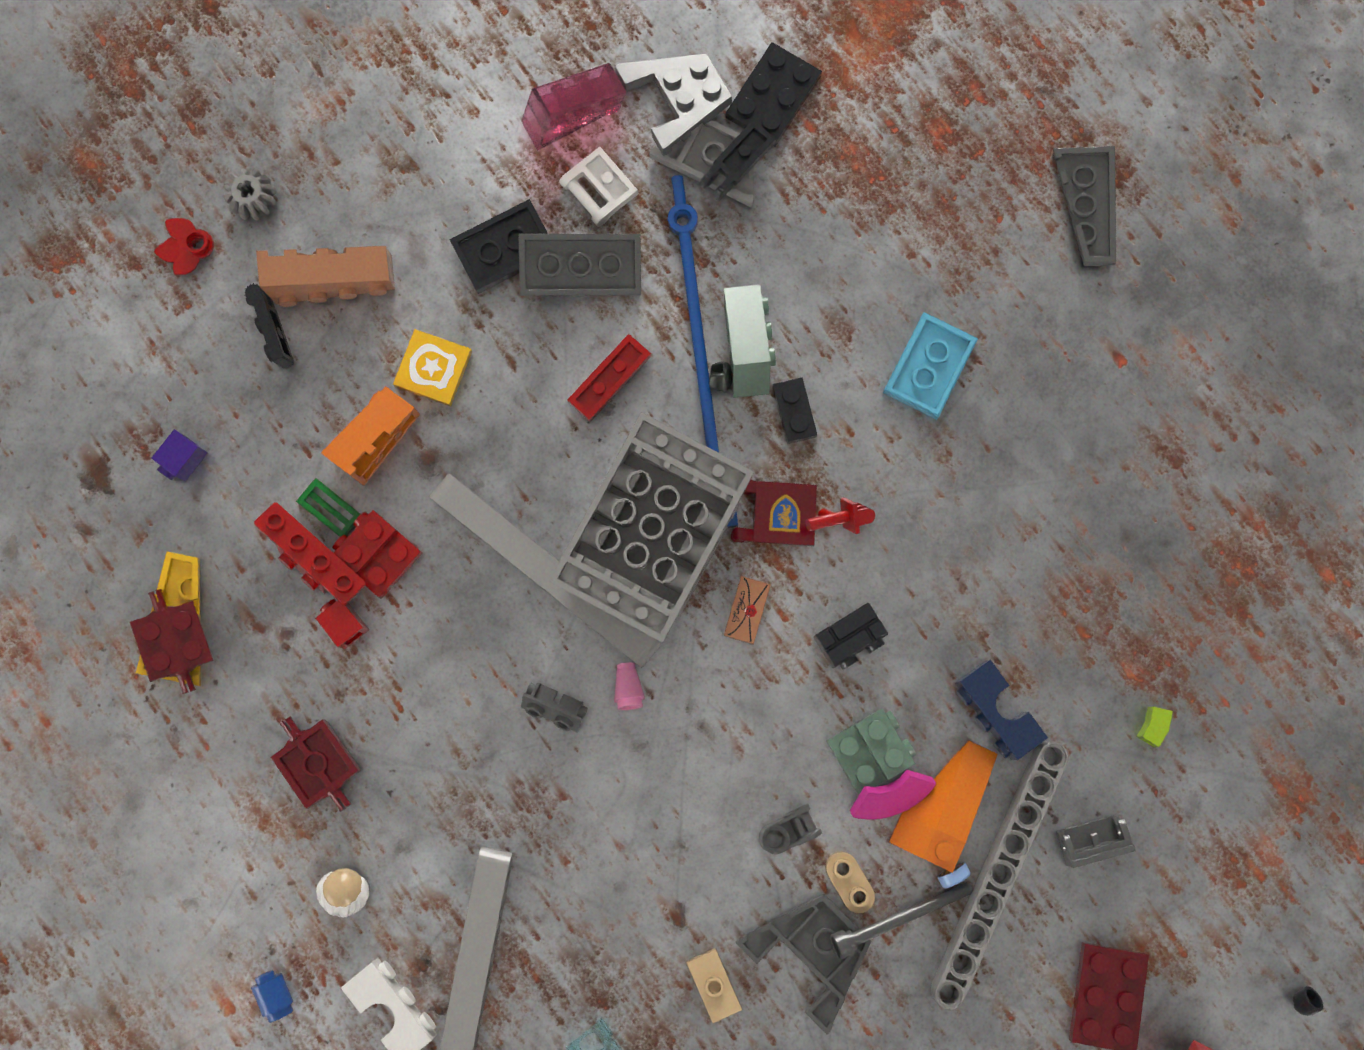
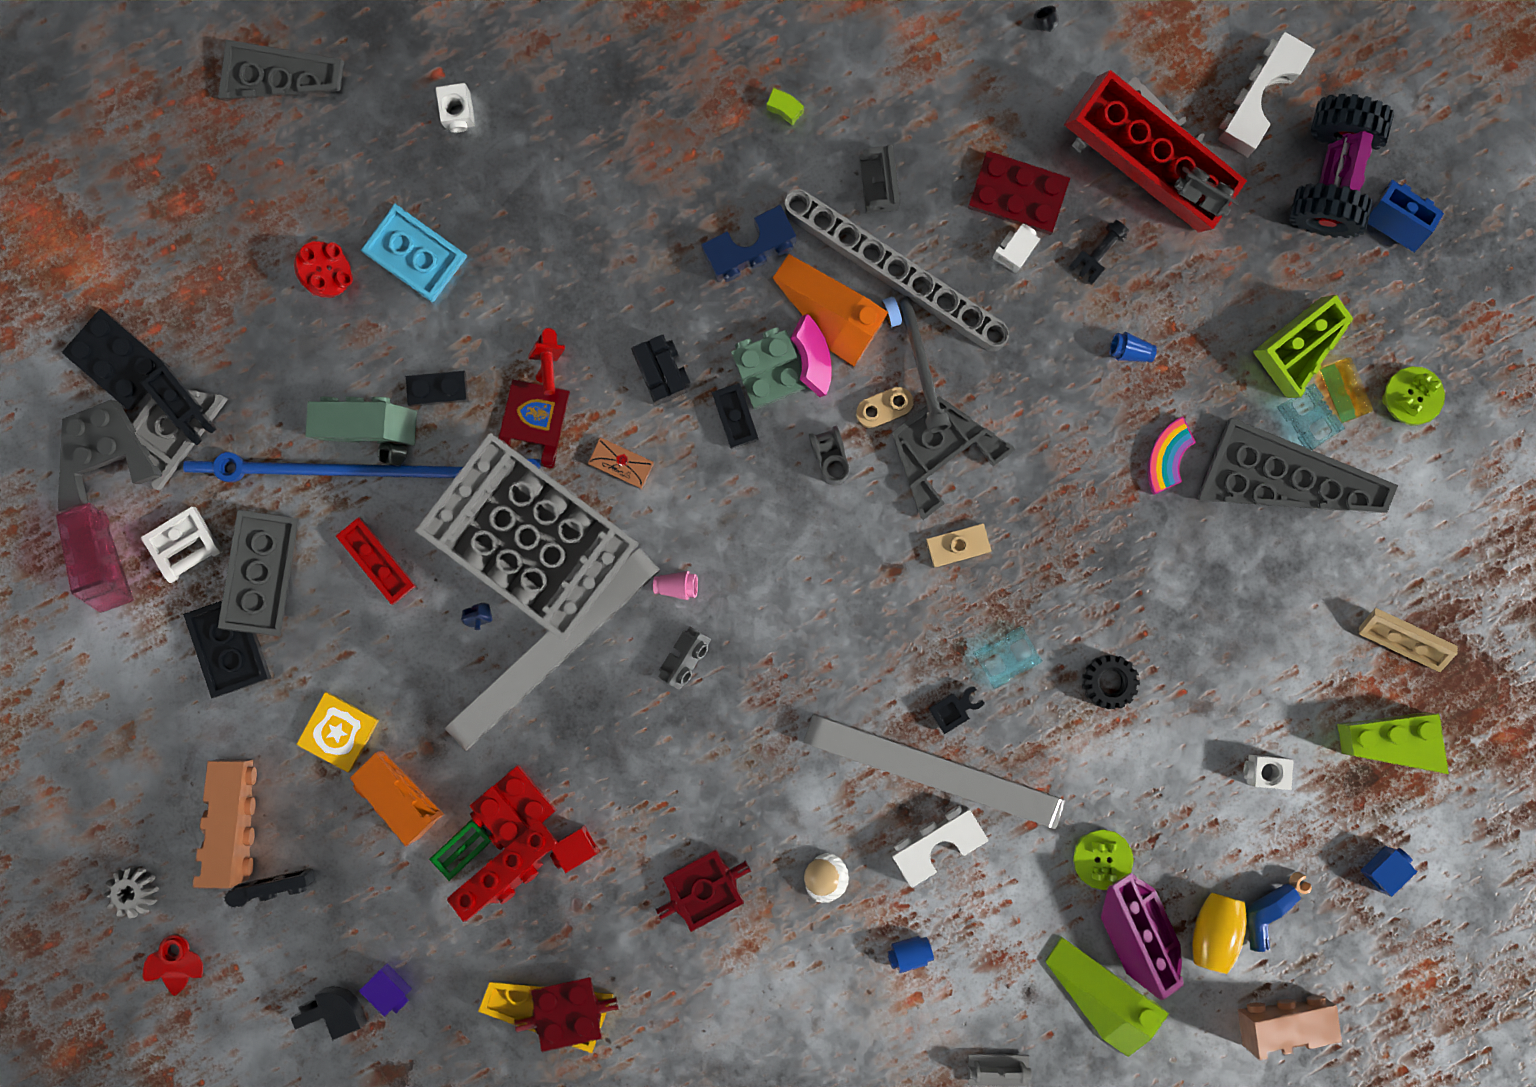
camera: 80 degrees left, 5 degrees up
none -> black brick [291,986,368,1041]
none -> red plate [294,241,353,298]
none -> white brick [436,83,475,133]
none -> dark blue piece [461,603,493,630]
none -> black plate [712,383,759,449]
none -> black plate [928,686,985,734]
none -> white brick [992,224,1040,274]

